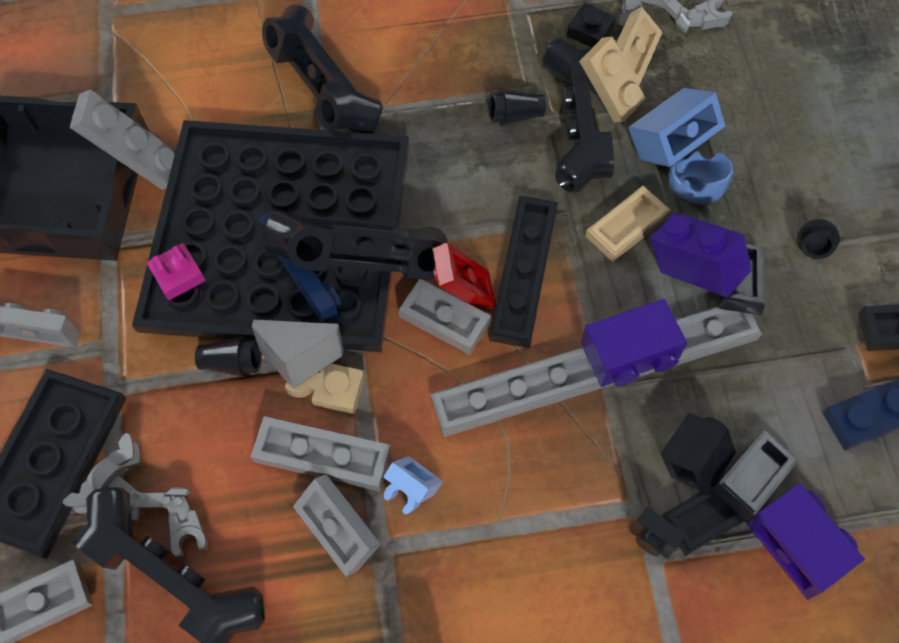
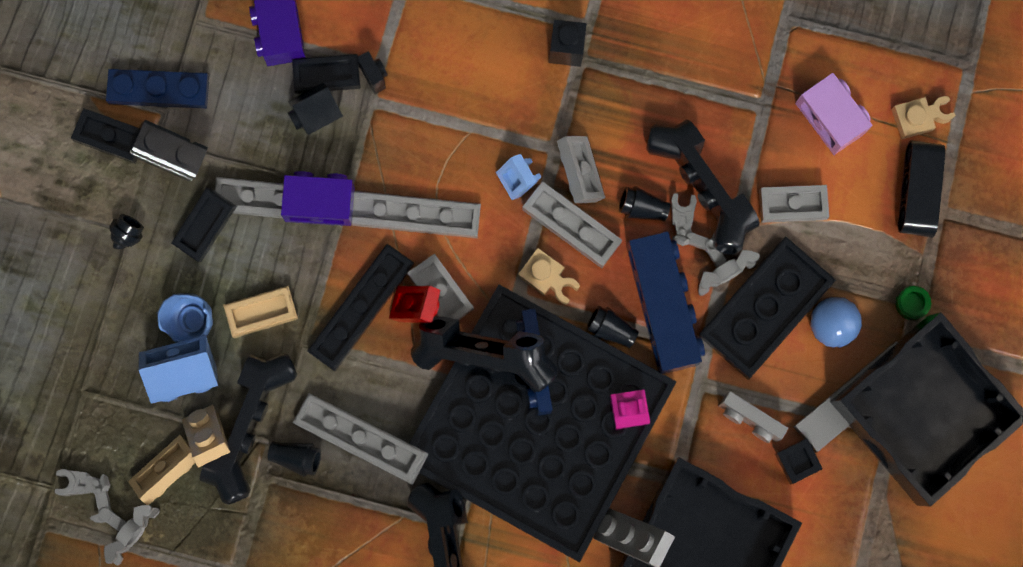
camera: 165 degrees left, 15 degrees up
light grey slope [252,320,344,389] -> none
black plate [567,2,616,48] -> none
dark purple brick [650,212,752,298] -> none
tile [712,430,799,521] -> none
none -> black brick [128,120,208,181]
none -> light grey tile [293,393,428,485]
none -> black cone [619,186,670,222]
none -> dark blue brick [626,232,705,374]

